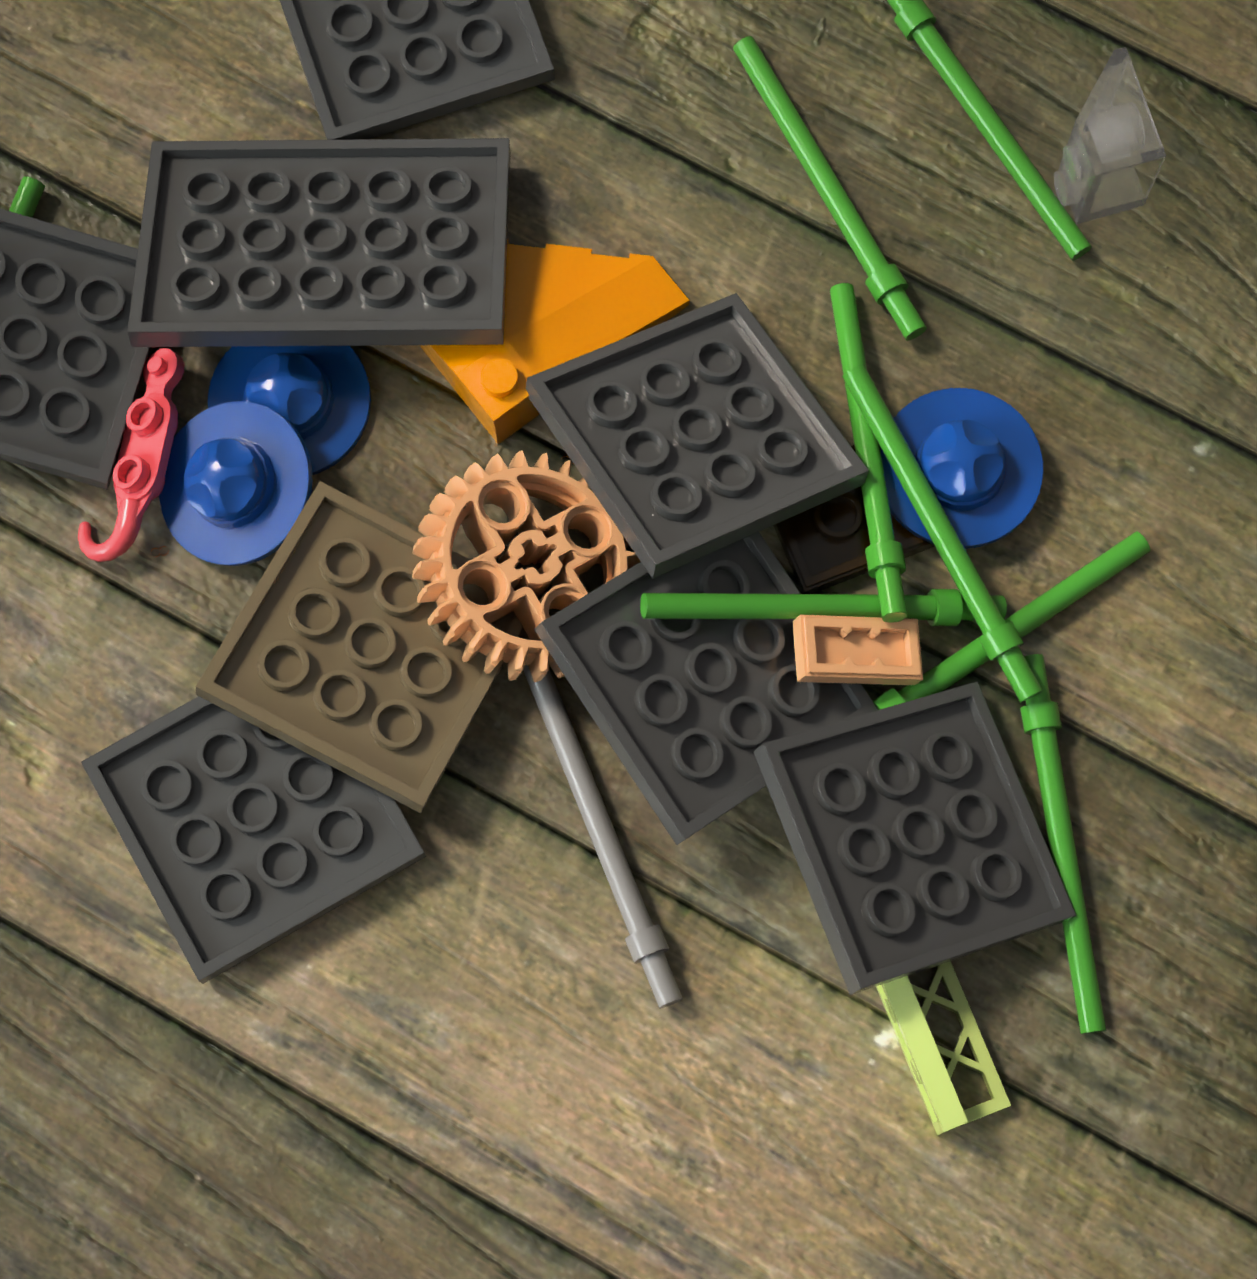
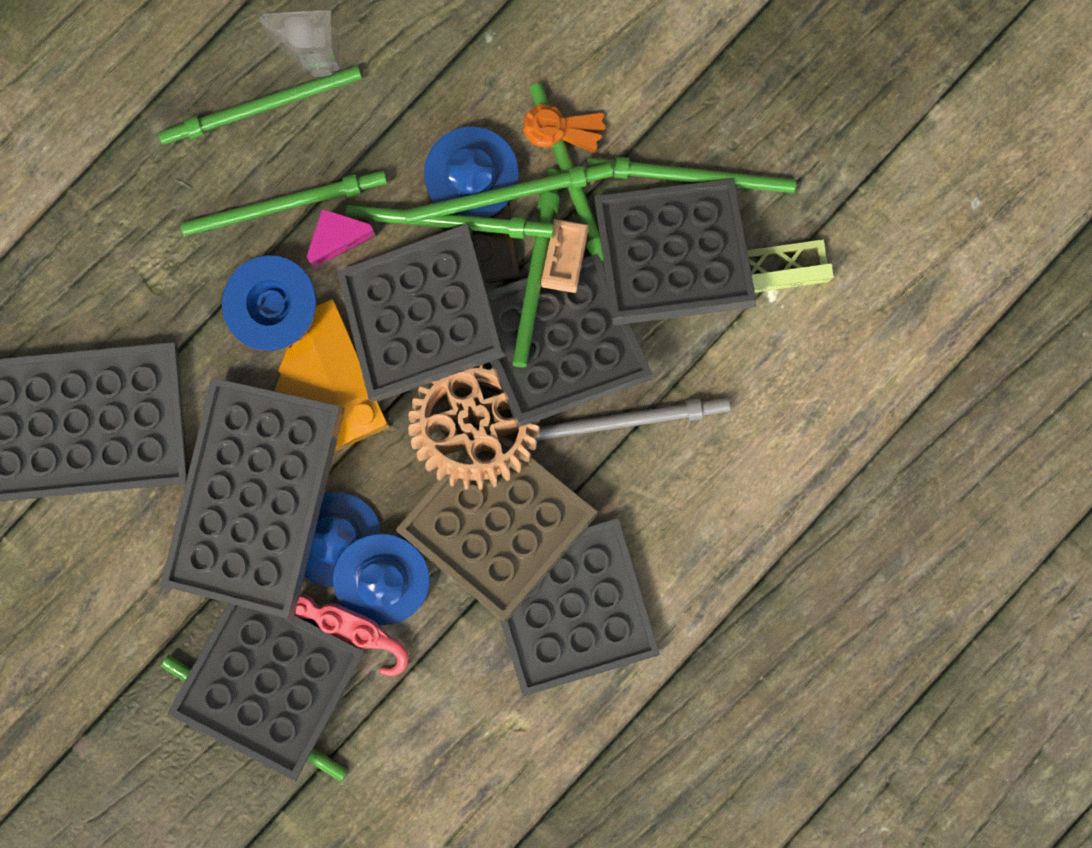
camera: 80 degrees left, 10 degrees up
none -> blue hat [222,255,317,351]
none -> dark pink slope [307,209,376,268]
none -> orange piece [523,104,606,153]

